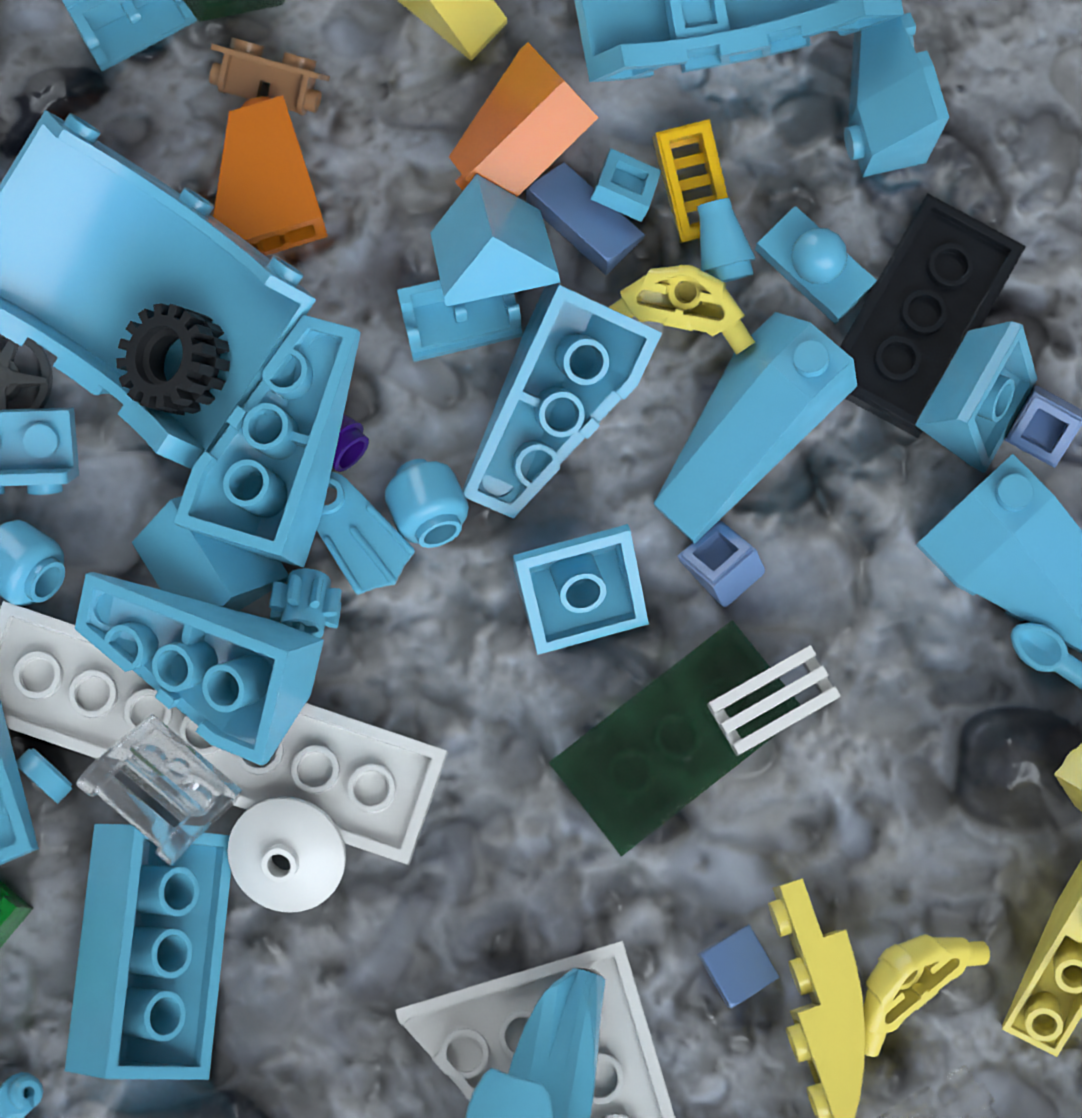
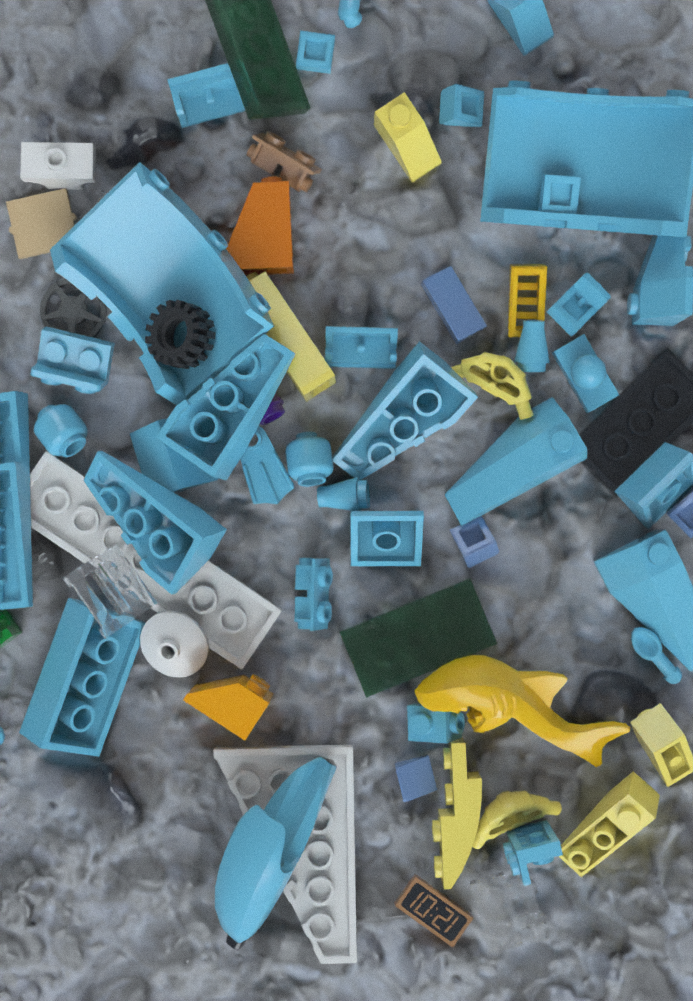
camera: 15 degrees right, 10 degrees up
medium azure tile [16,748,72,804] -> none
medium azure gear [269,568,342,638] -> none
medium azure slope [430,174,560,306] -> none
orange slope [449,42,599,197] -> none
medium azure plate [590,148,661,222] -> none
white tile [707,645,841,756] -> none
none -> light orange slope [183,674,274,740]
none -> light yellow slope [246,271,336,402]
none -> medium azure hinge [294,558,333,631]
none -> medium azure cone [317,477,370,511]
none -> medium azure bracket [407,703,465,743]
none -> yellow piece [415,655,630,767]
none -> medium azure bracket [503,820,563,886]
none -> medium azure bracket [547,273,611,337]

